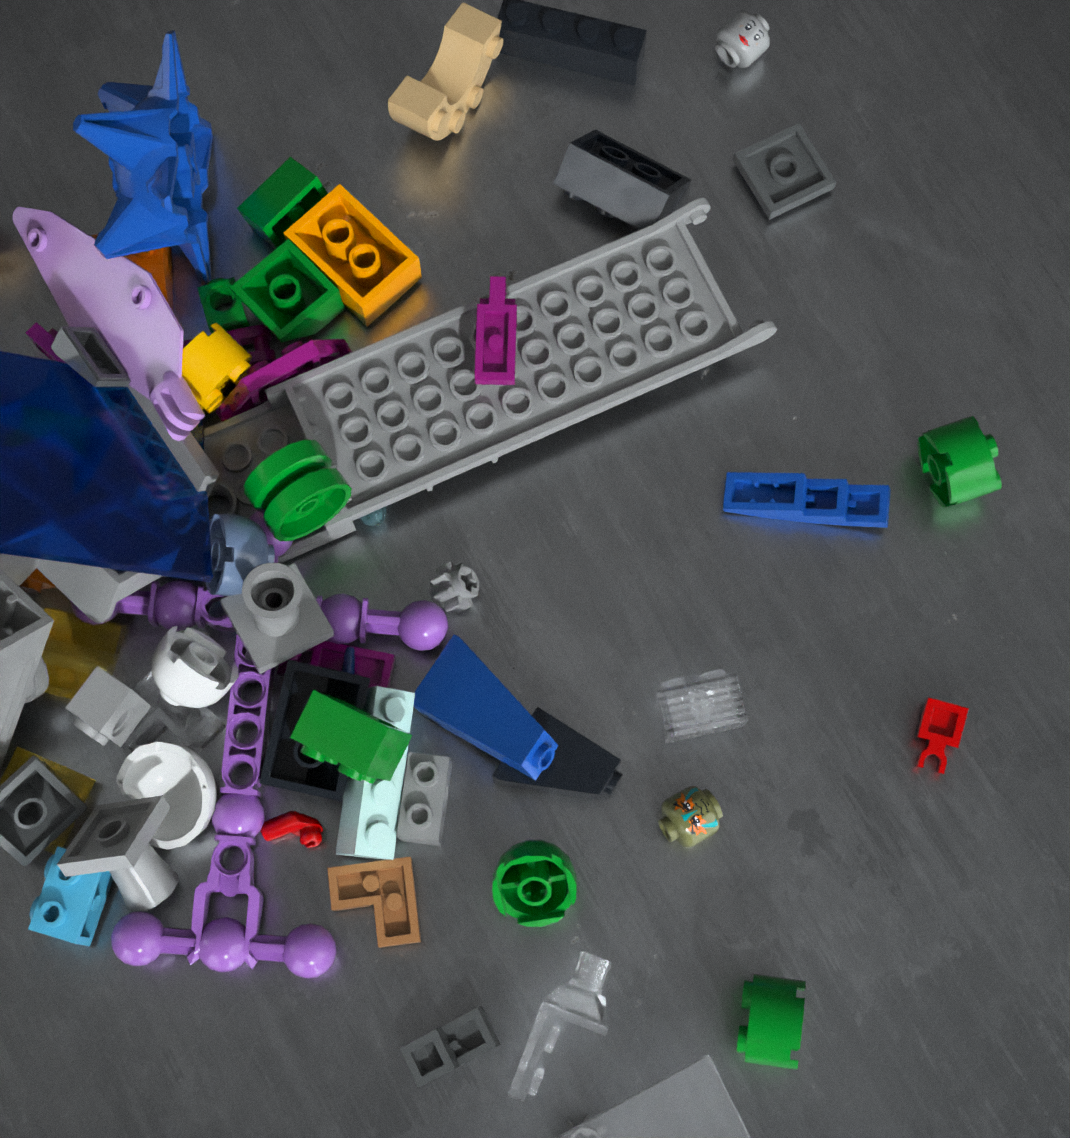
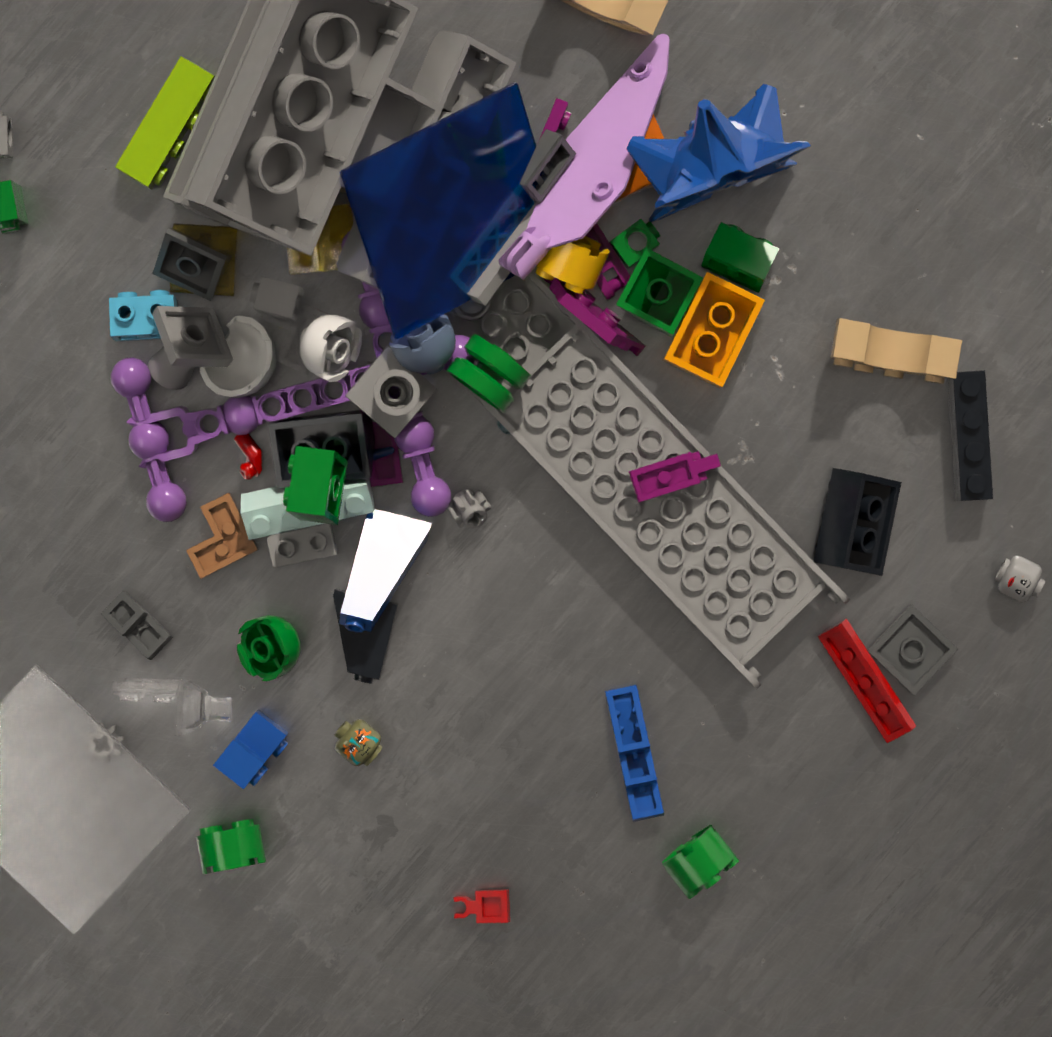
camera: 70 degrees right, 15 degrees up
clear brick [654,670,748,744] -> none
none -> blue brick [213,709,288,789]
none -> red plate [818,618,916,743]

